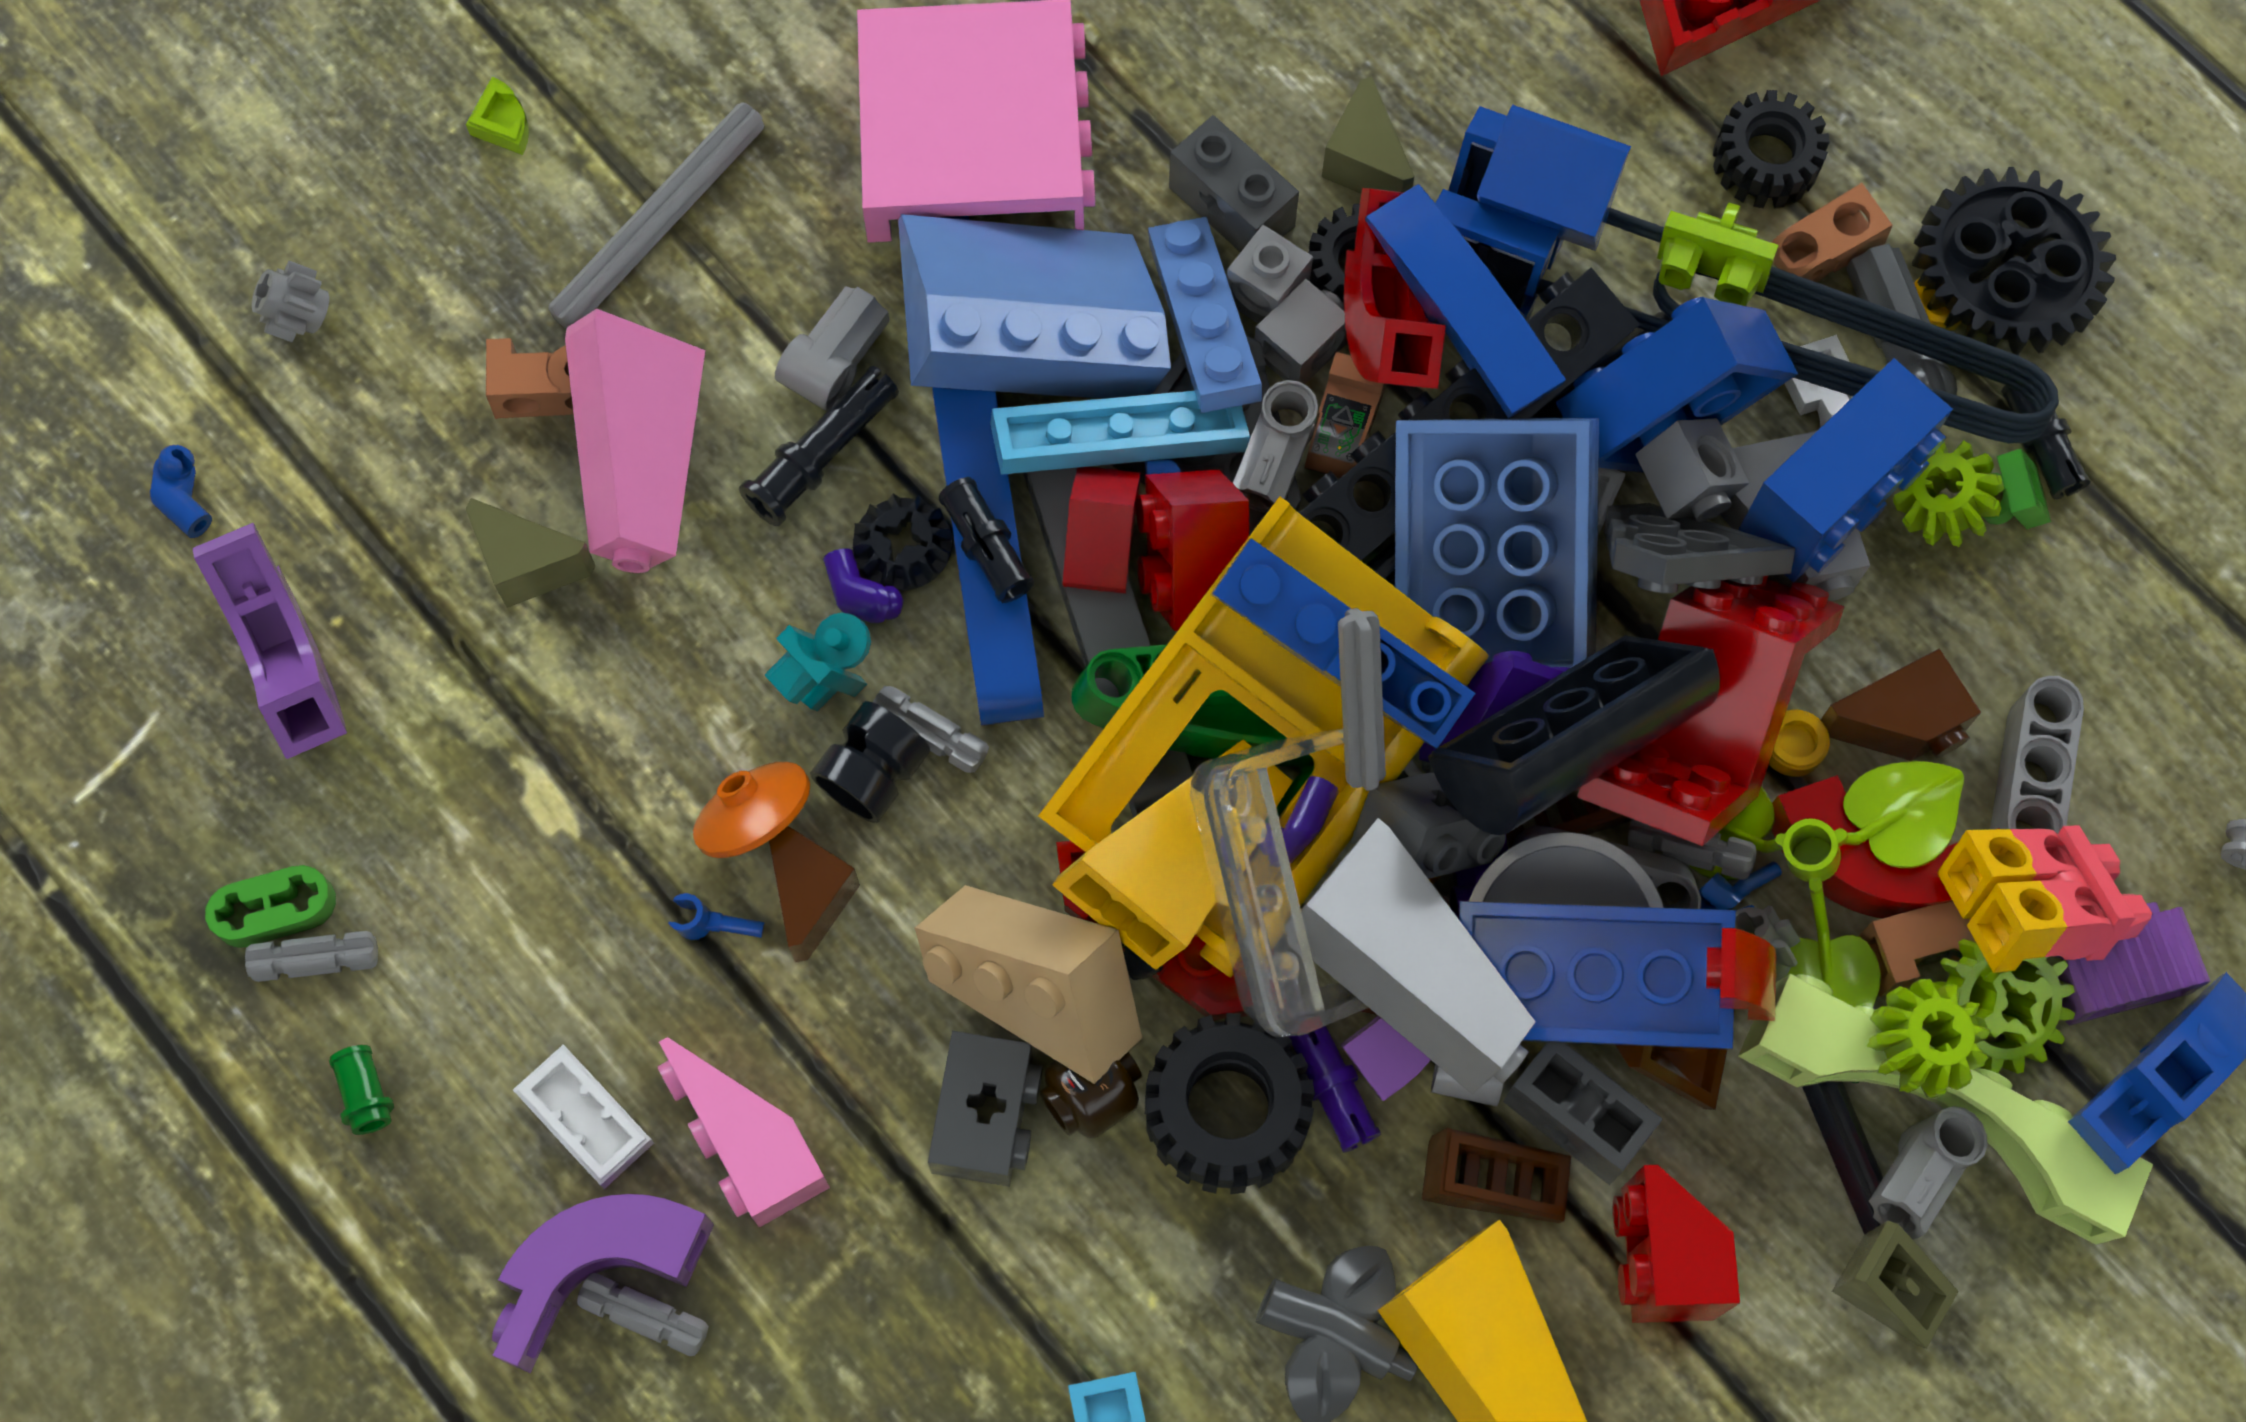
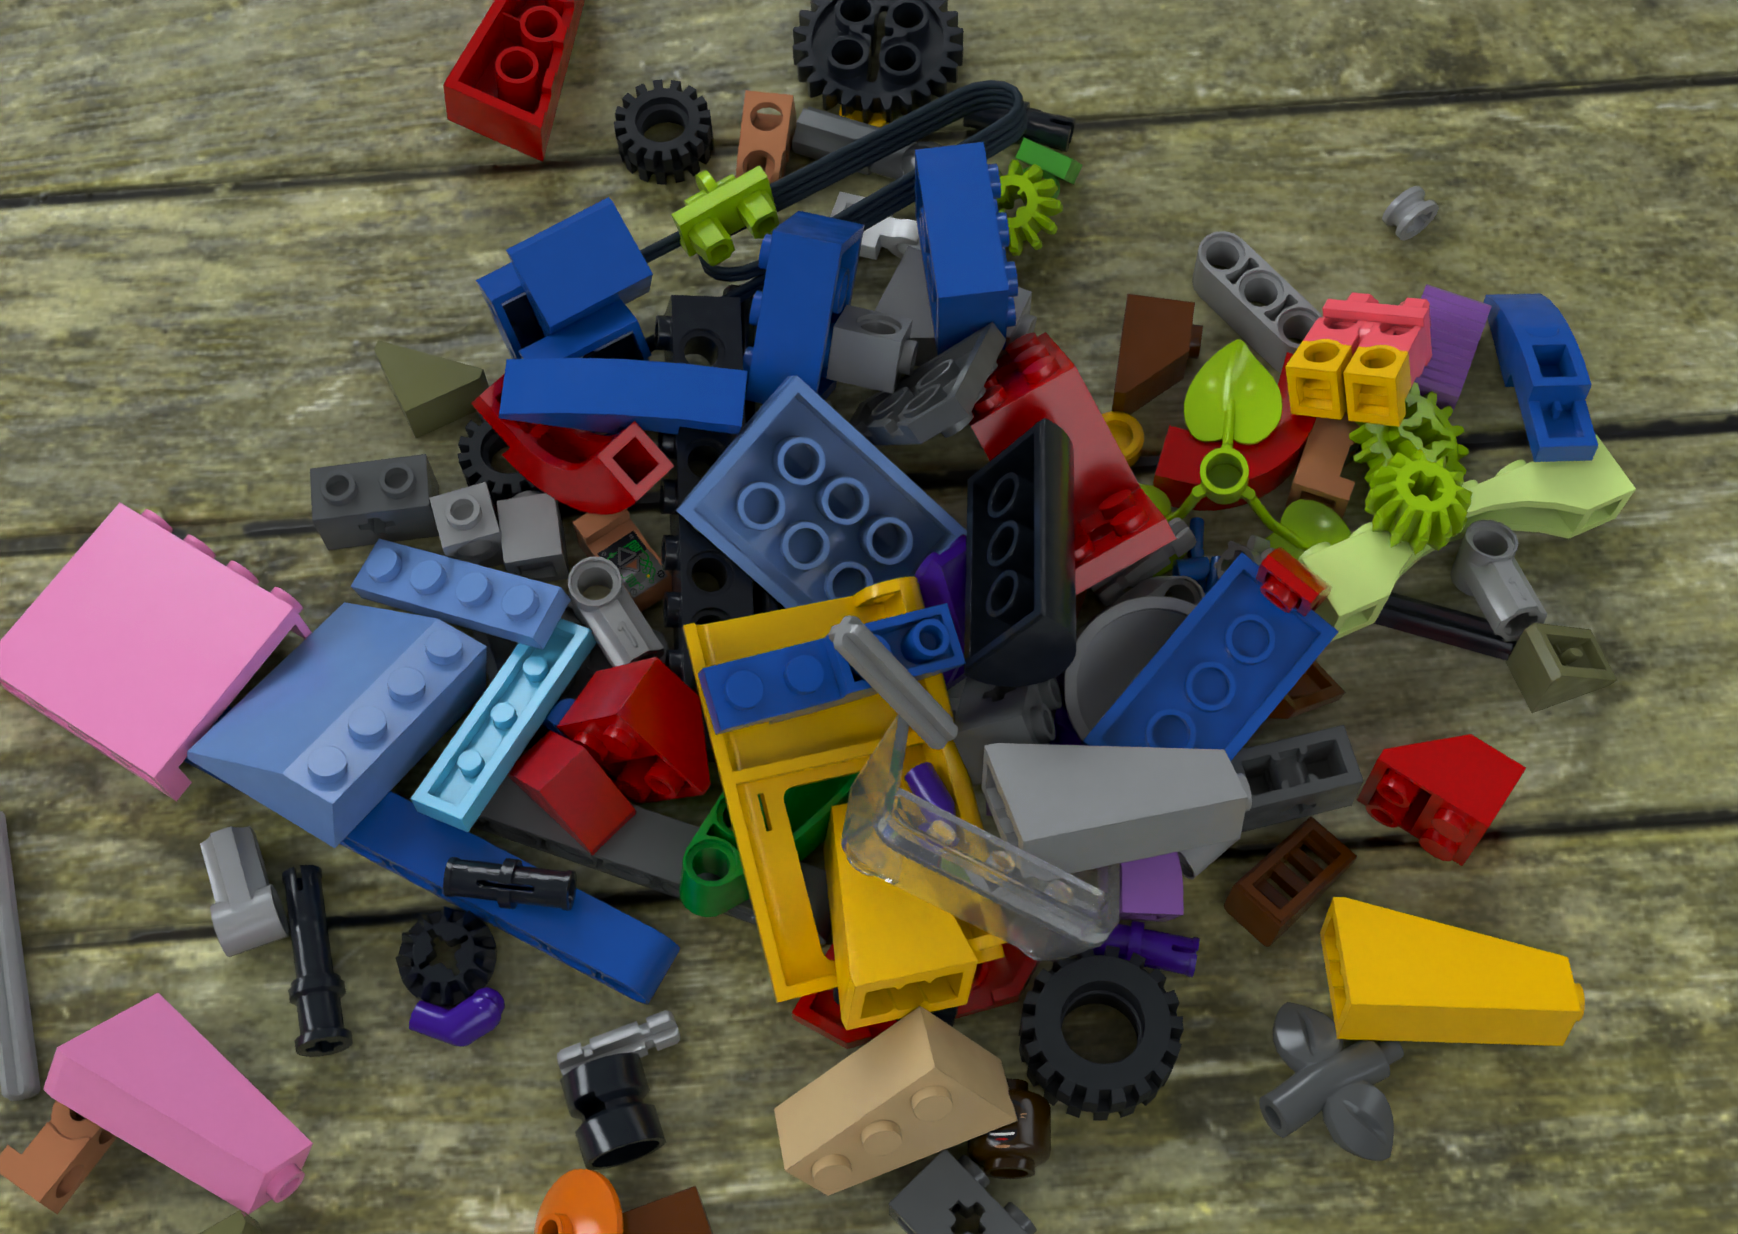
camera: 50 degrees left, 5 degrees down
teal hips [765,613,871,711] -> none

